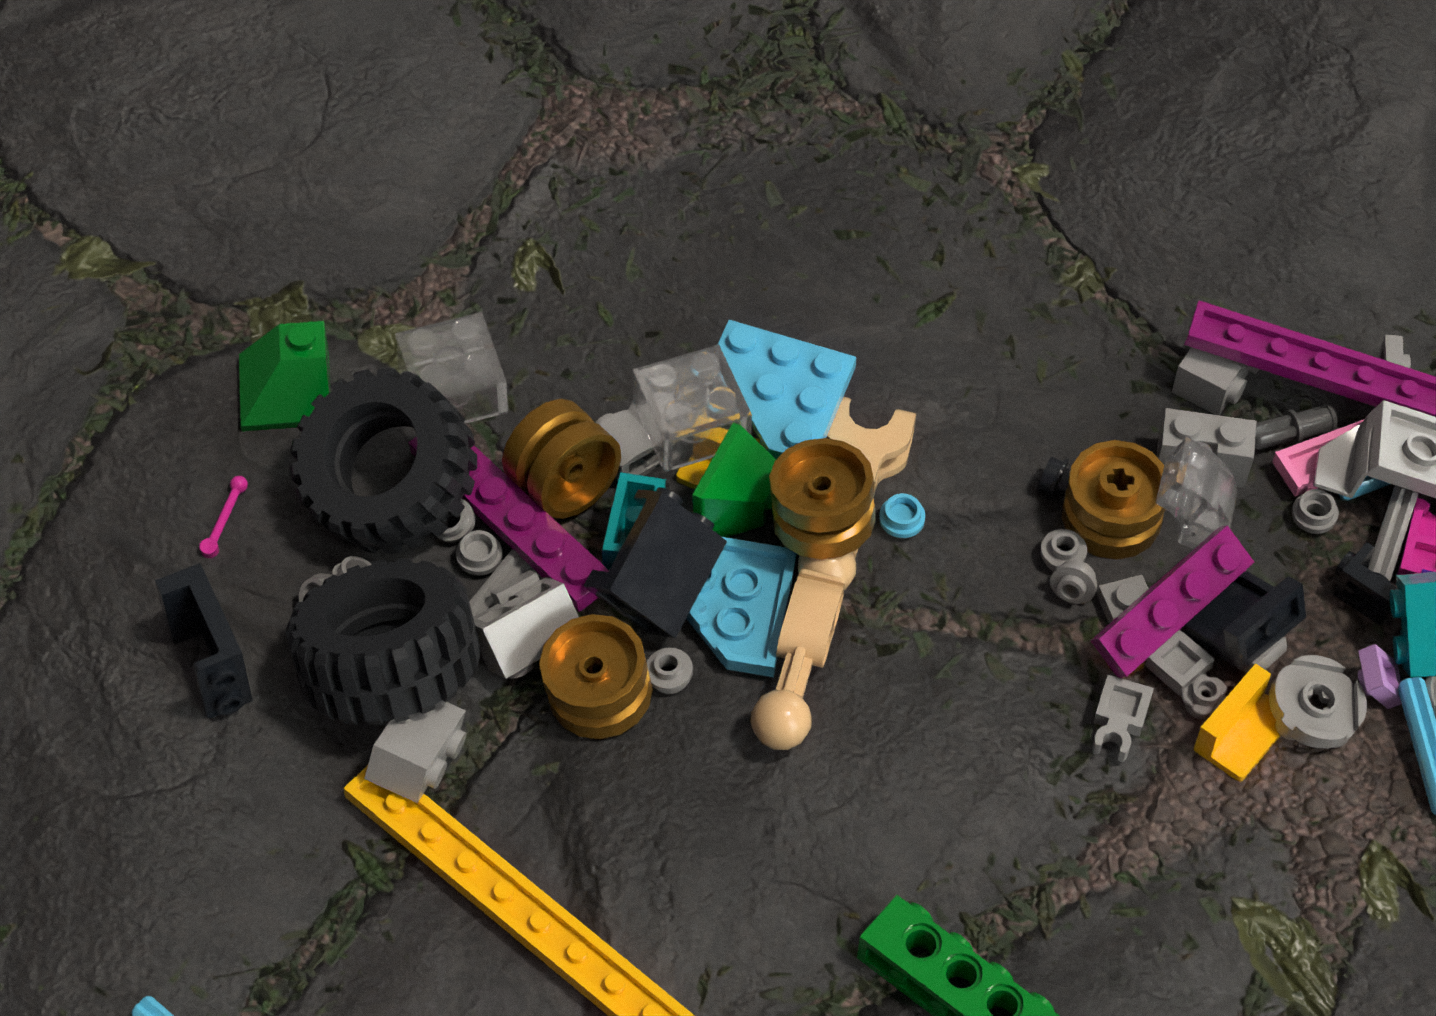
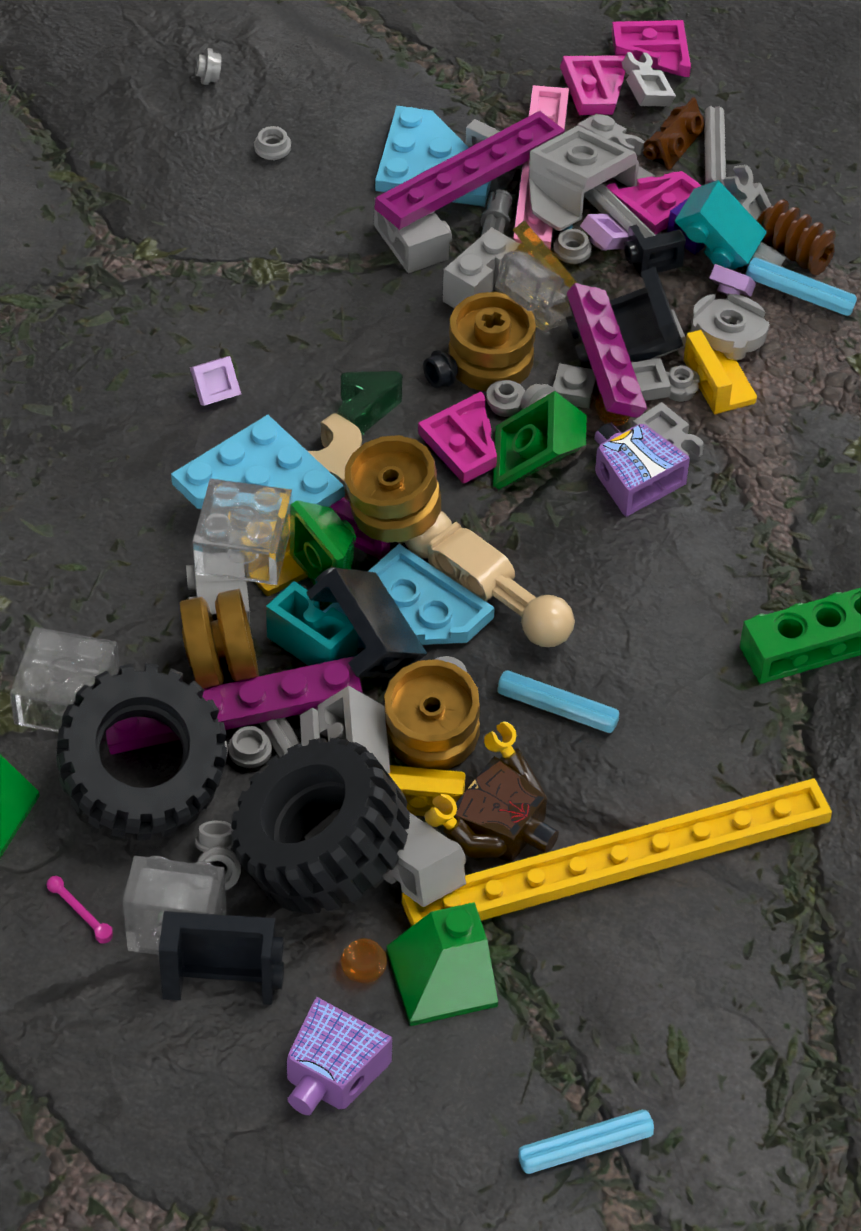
camera: 60 degrees left, 5 degrees down
none -> clear brick [123,856,227,955]
none -> lavender plate [190,356,241,406]
none -> light grey plate [195,48,221,85]
none -> light grey plate [254,126,291,160]
none -> medium lavender torso [287,997,392,1115]
none -> clear green slope [337,371,403,435]
none -> clear orange plate [341,938,387,983]
none -> medium azure plate [375,106,491,207]
none -> green slope [386,902,498,1026]
none -> yellow panel [388,765,466,816]
none -> dark pink wing [418,392,497,484]
none -> torso [425,722,559,861]
none -> green slope [493,391,587,490]
none -> medium azure axle [497,670,619,733]
none -> clear yellow wing [513,220,577,294]
none -> lavender plate [580,214,628,251]
none -> medium lavender torso [594,423,690,517]

